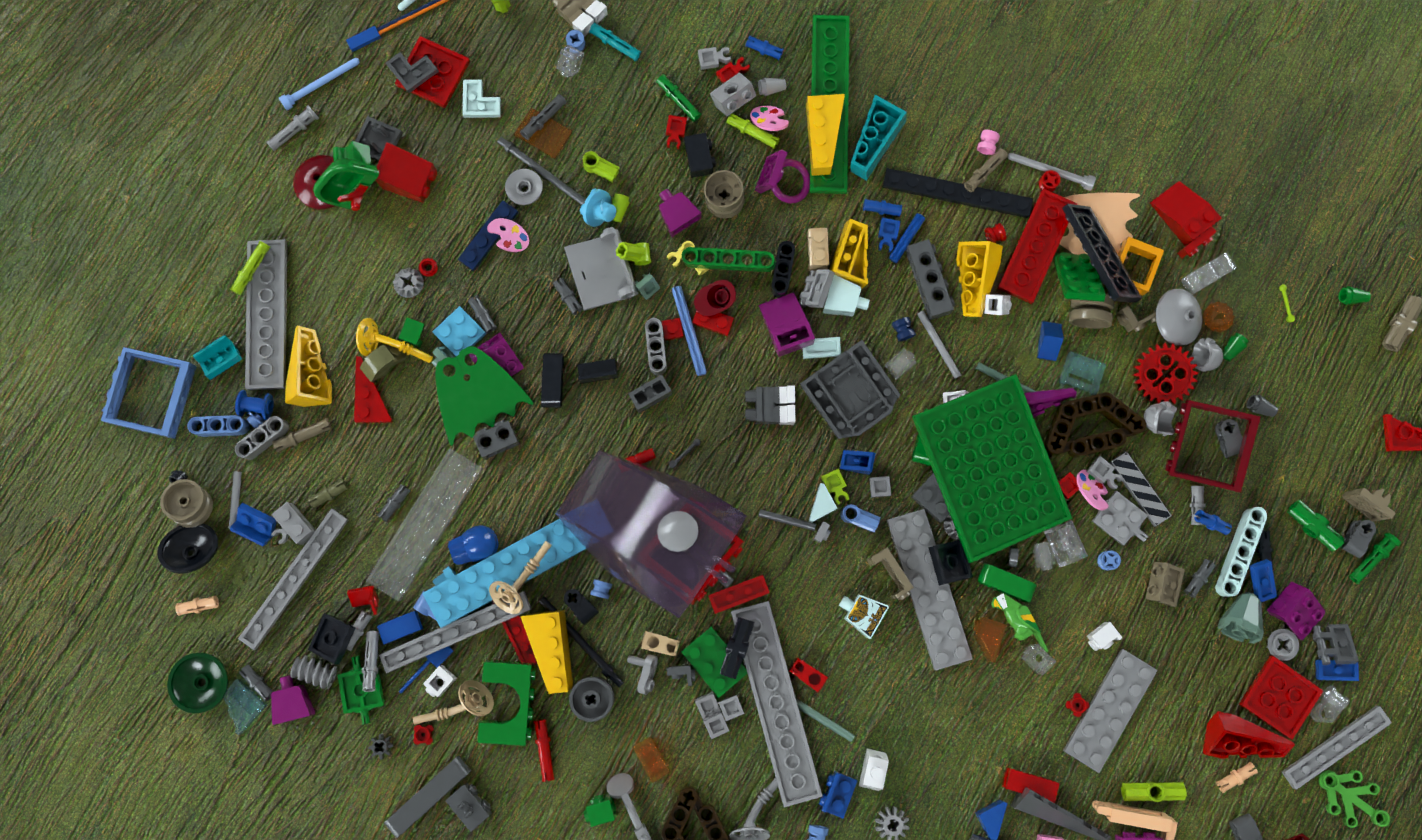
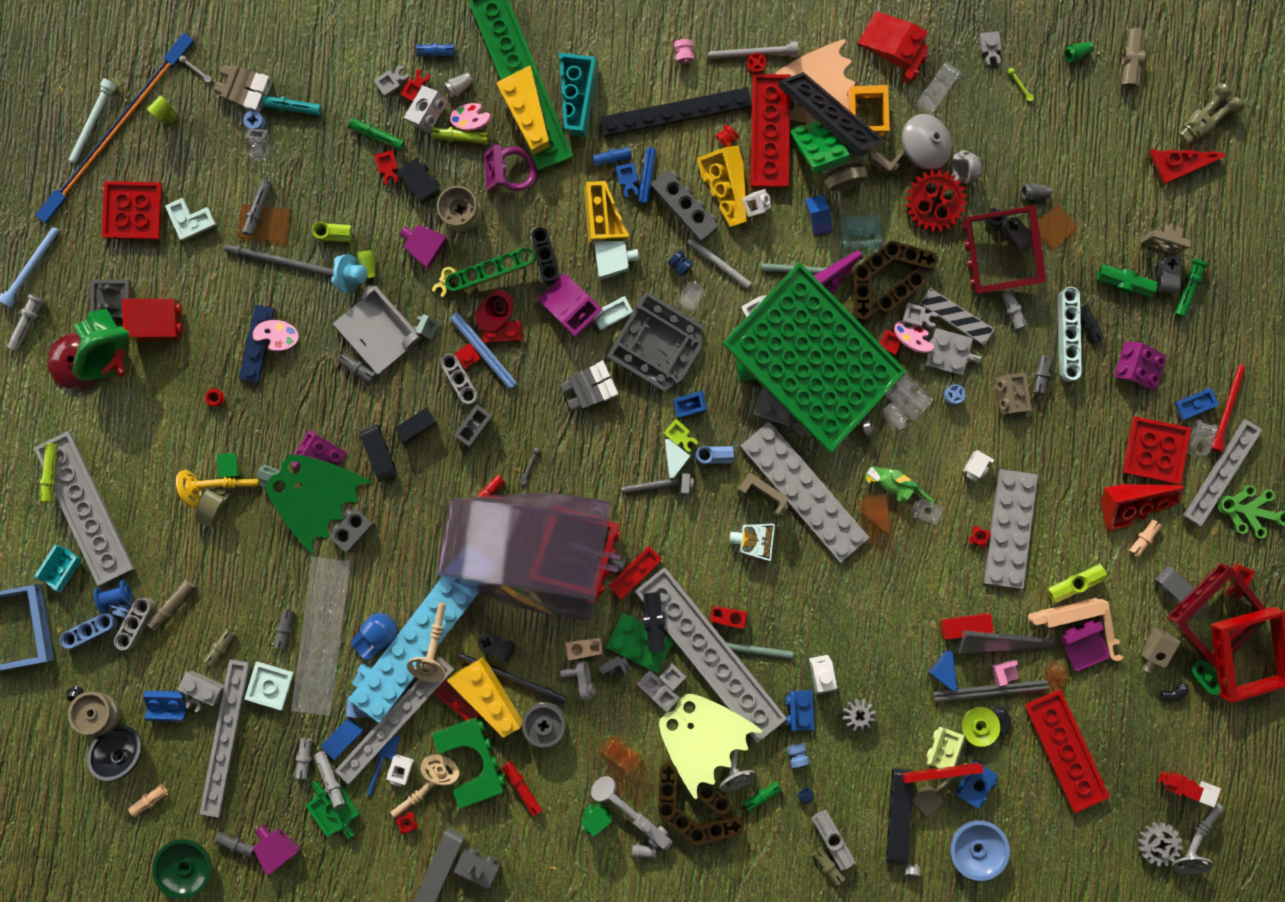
camera: 20 degrees left, 5 degrees up
clear light blue wing [224,679,267,735] -> none
light grey bar [229,471,242,530] -> none
yellow wedge [285,326,332,407] -> none
light grey piece [290,655,337,689] -> none
black plate [308,613,355,665] -> none
red bracket [347,585,379,615] -> none
red wing [354,356,393,423] -> none
dark grey gear [368,733,395,760] -> none
dark grey plate [386,52,439,93] -> none
light grey gear [393,267,424,298] -> none
medium azure plate [432,306,487,356] -> none
dark grey pin [468,295,497,333] -> none
light grey dish [505,169,543,205] -> none
medium blue wheel [590,579,613,599] -> none
lime piece [616,242,651,266] -> none
light grey dish [657,511,699,552] -> none
light grey plate [799,269,835,308] -> none
tan brick [807,228,829,271] -> none
light grey plate [869,476,891,498] -> none
black plate [928,540,973,586] -> none
dark tan pin [964,148,1008,192] -> none
green beam [977,563,1037,603] -> none
light grey cap [1143,401,1177,436] -> none
blue pin [1194,510,1232,535] -> none
clear orange gear [1203,301,1235,332] -> none
sand green cone [1217,592,1264,644] -> none
green cone [1223,333,1249,362] -> none
blue plate [1249,559,1277,602] -> none
light grey gear [1267,629,1299,661] -> none
dark grey plate [1312,624,1359,665] -> none
none -> light aqua plate [245,662,295,710]
none -> yellowish green piece [659,694,762,799]
none -> light grey plate [979,31,1001,67]
none -> black plate [984,208,1007,230]
none -> clear orange piece [1038,204,1078,249]
none -> red piece [1208,364,1245,453]

